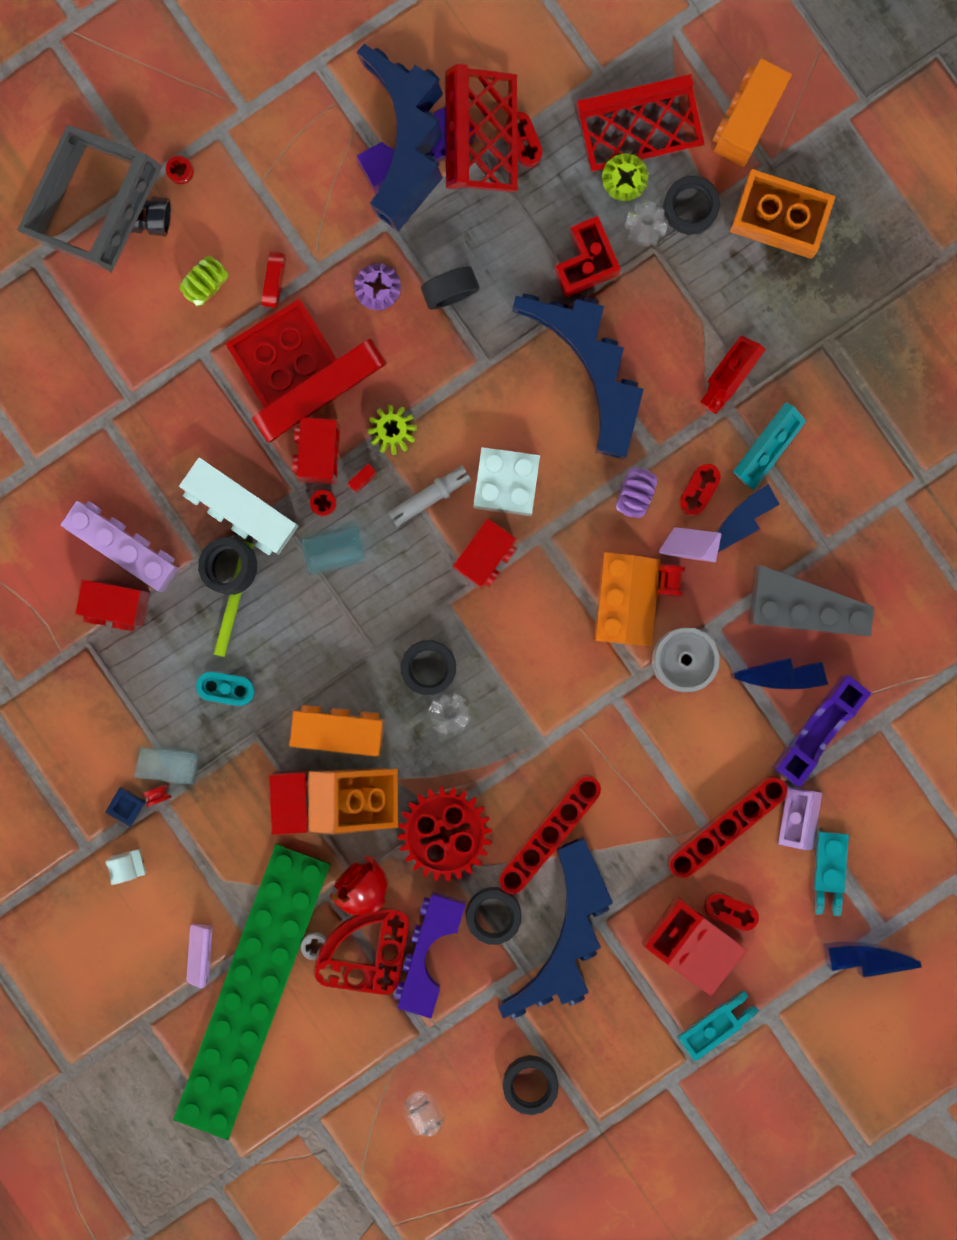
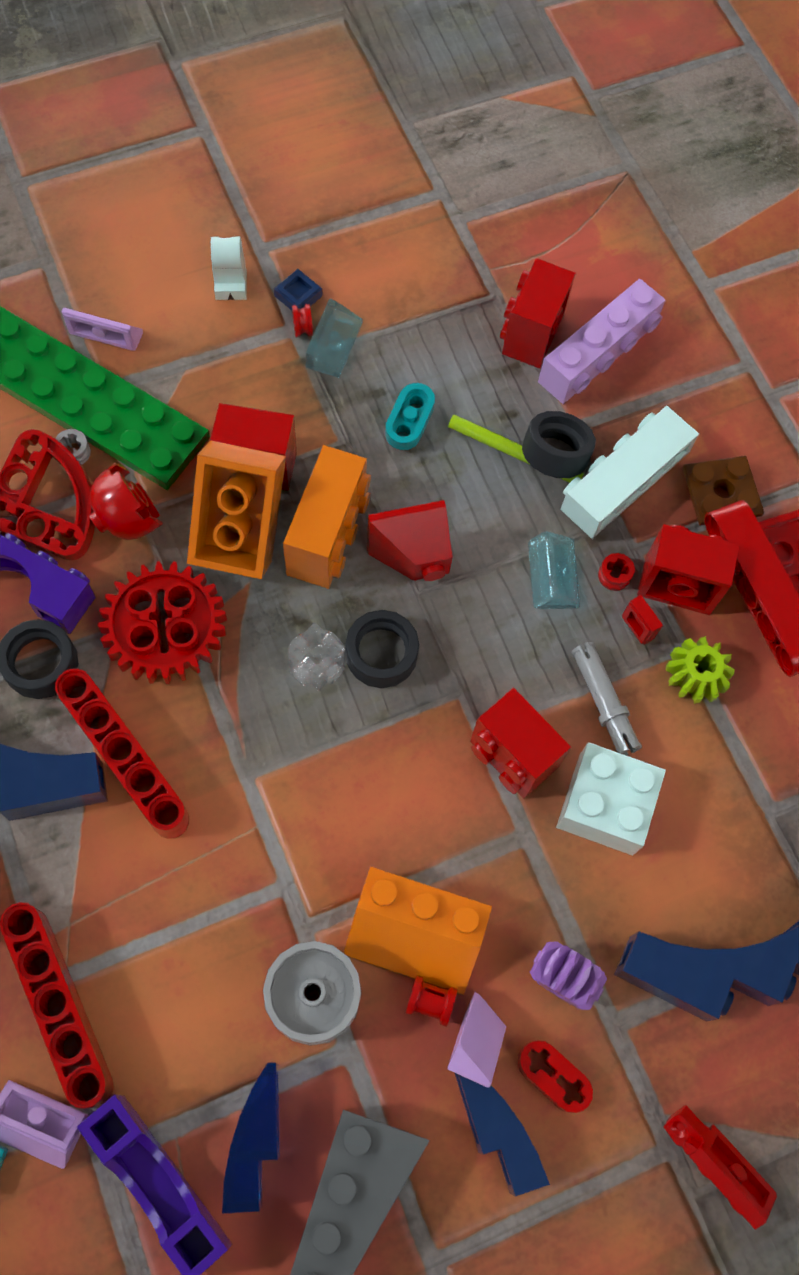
camera: 95 degrees right, 20 degrees down
teal plate [733,402,806,490] -> none
none -> red slope [367,500,453,581]
none -> reddish brown piece [682,456,764,526]

